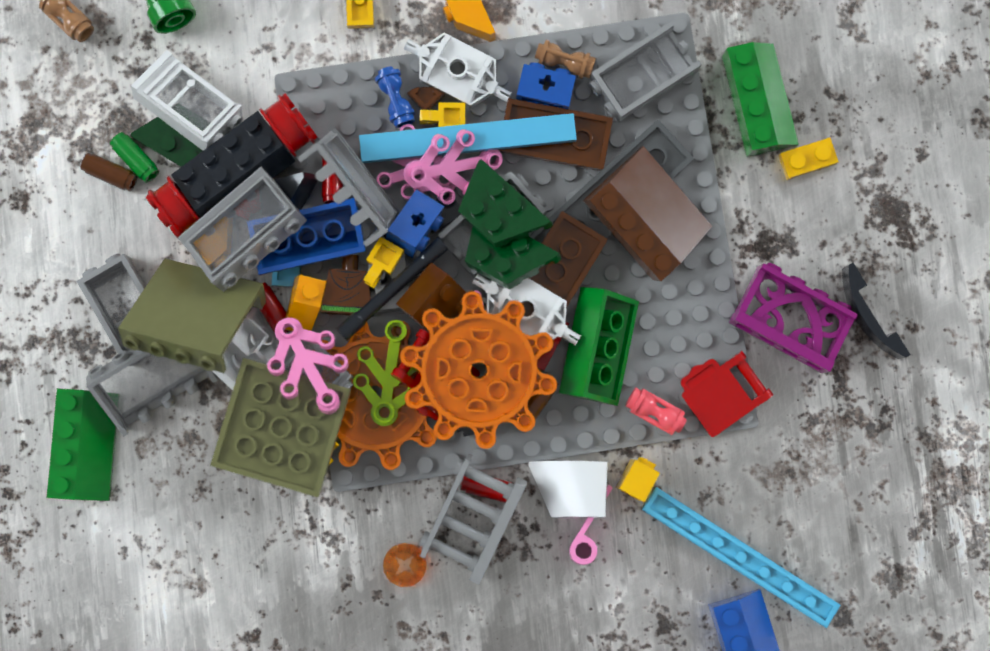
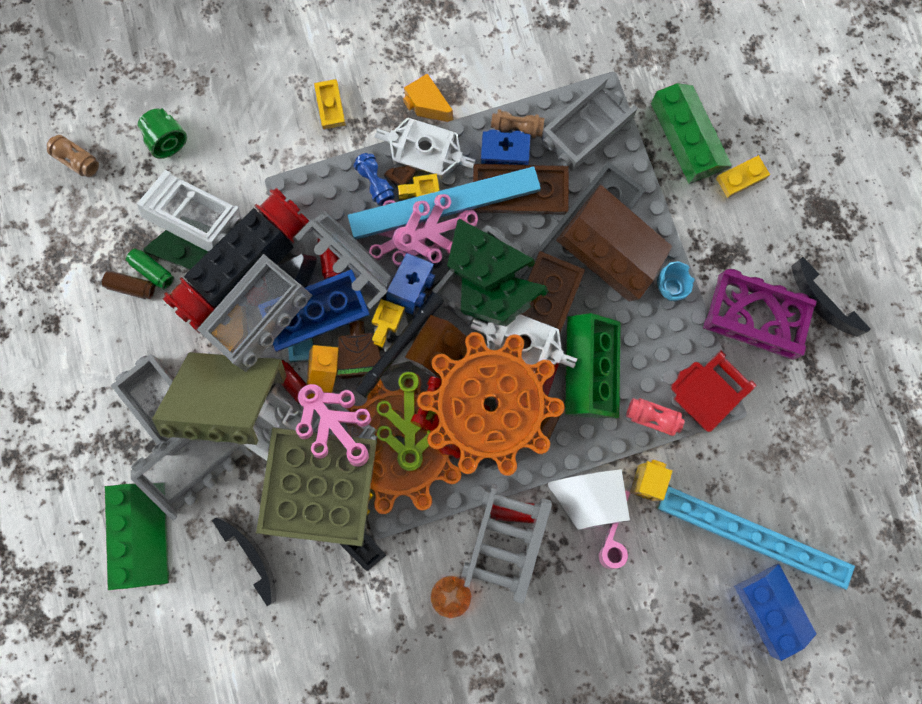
camera: 10 degrees left, 5 degrees down
none -> black slope [212,517,276,606]
none -> black slope [340,529,386,572]
none -> medium azure hair [657,261,695,301]

